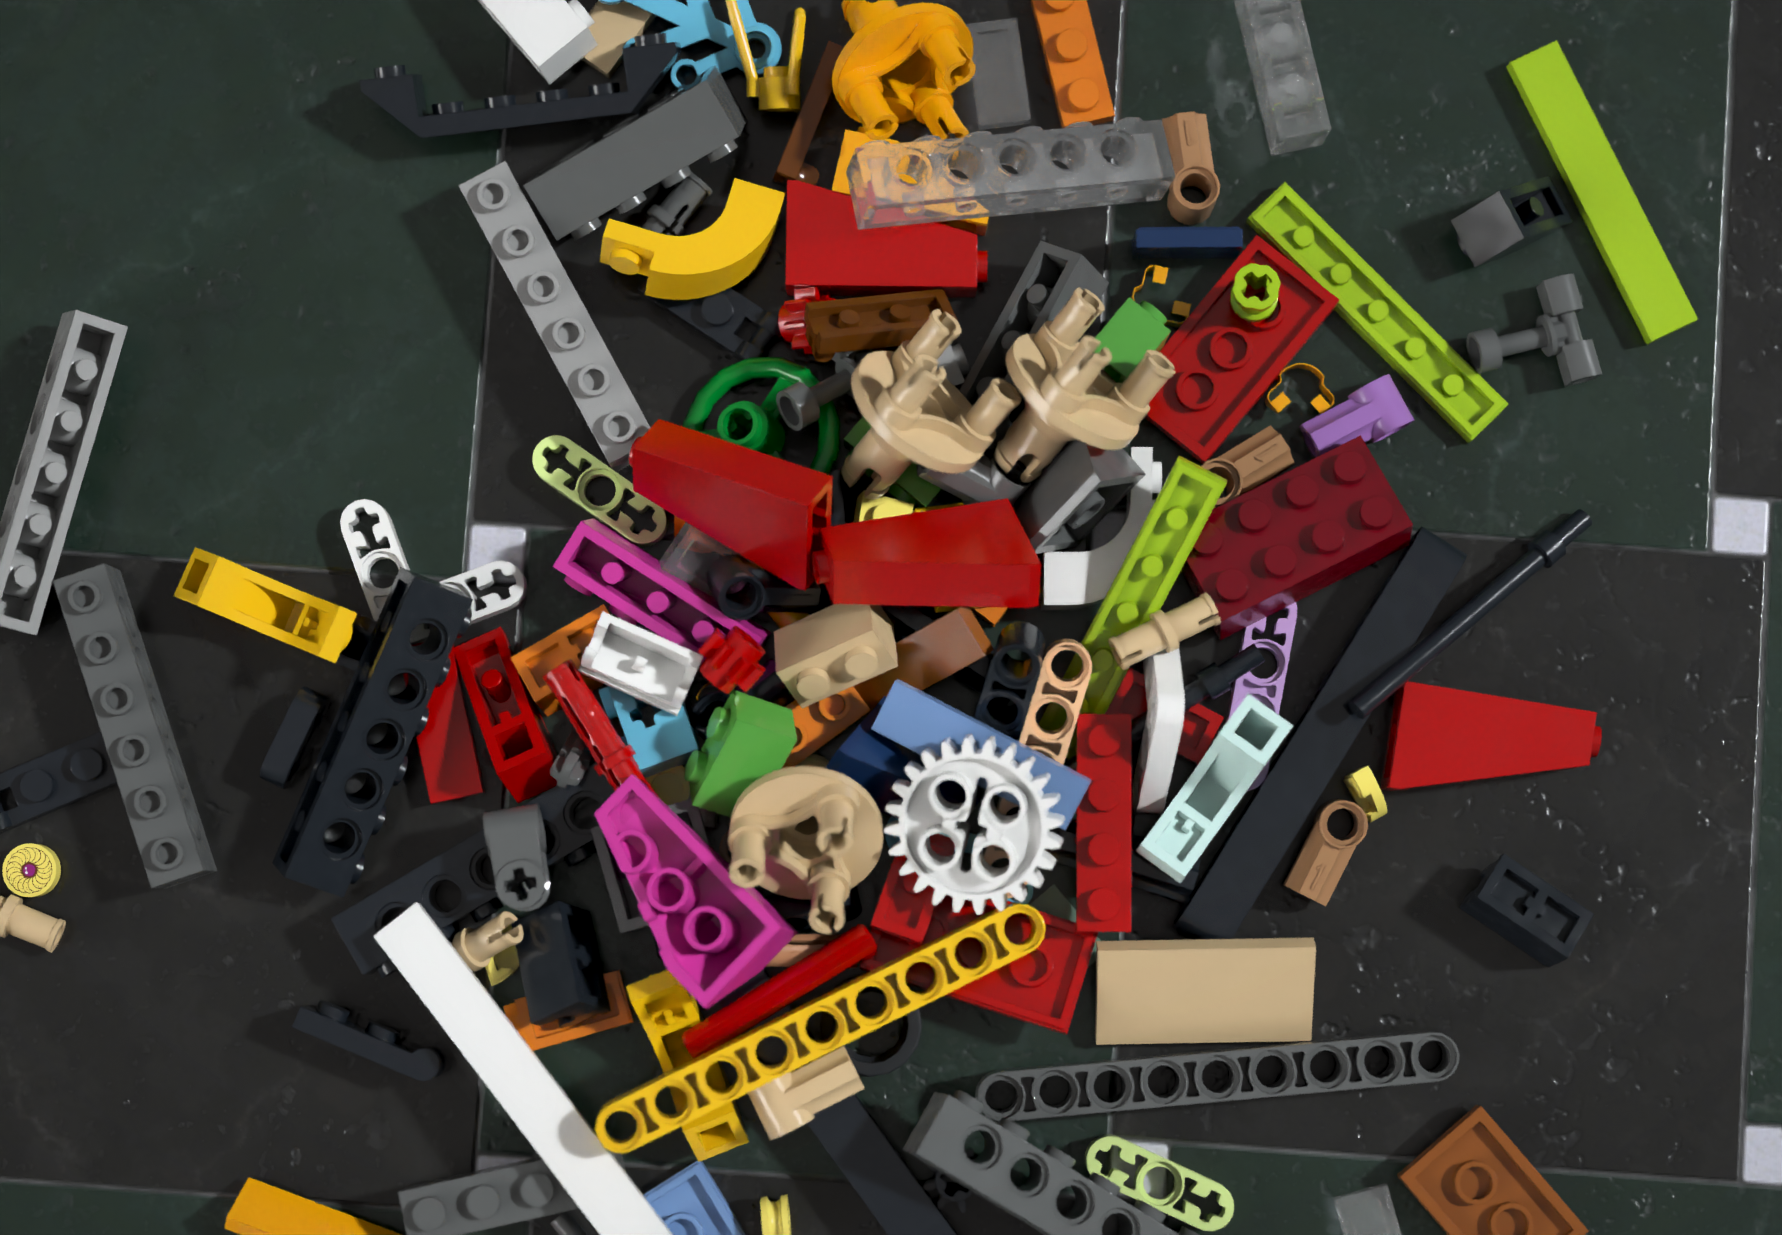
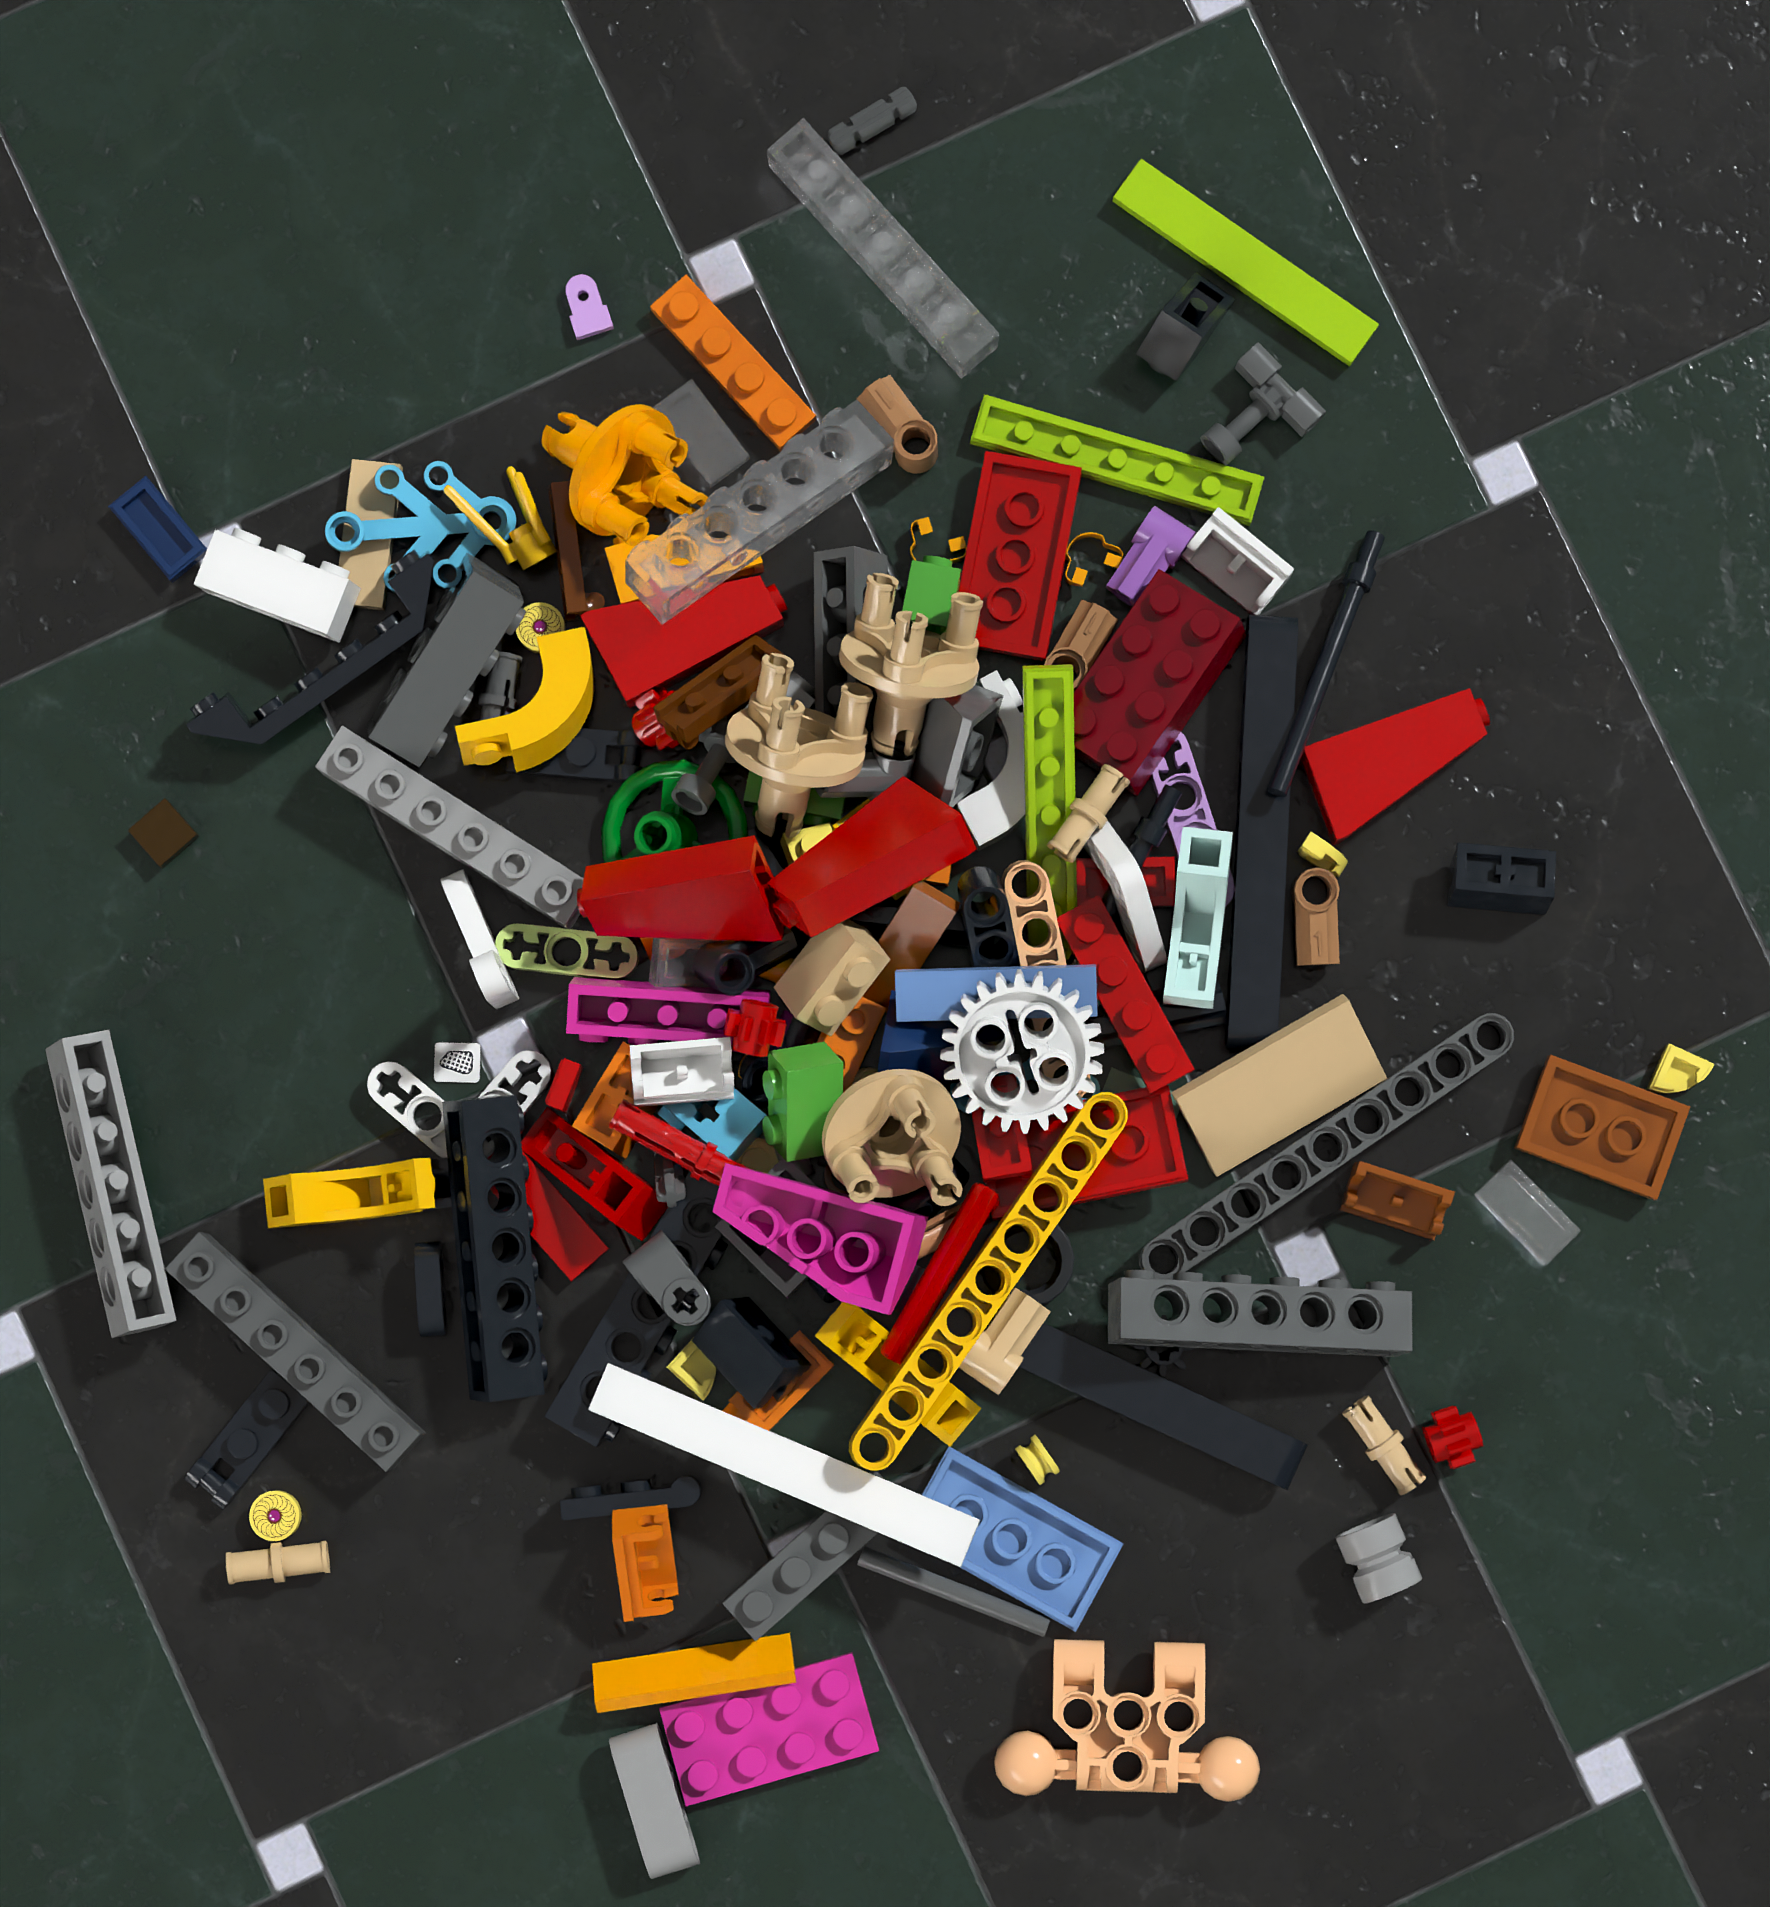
camera: 25 degrees left, 0 degrees up
tan pin [451,911,524,972] -> none
yellowish green beam [1085,1134,1234,1231] -> none
dark blue tile [1132,227,1243,259] -> none
lime bush [1230,263,1280,322] -> none
none -> dark brown tile [128,798,200,869]
none -> white sticker [434,1042,481,1083]
none -> white beam [440,869,519,1009]
none -> light yellow tile [516,602,566,653]
none -> red tile [545,1058,584,1113]
none -> orange hinge [612,1504,679,1622]
none -> white hinge [1181,507,1294,615]
none -> dark orange hinge [1339,1161,1455,1241]
none -> light yellow tile [1647,1043,1714,1094]

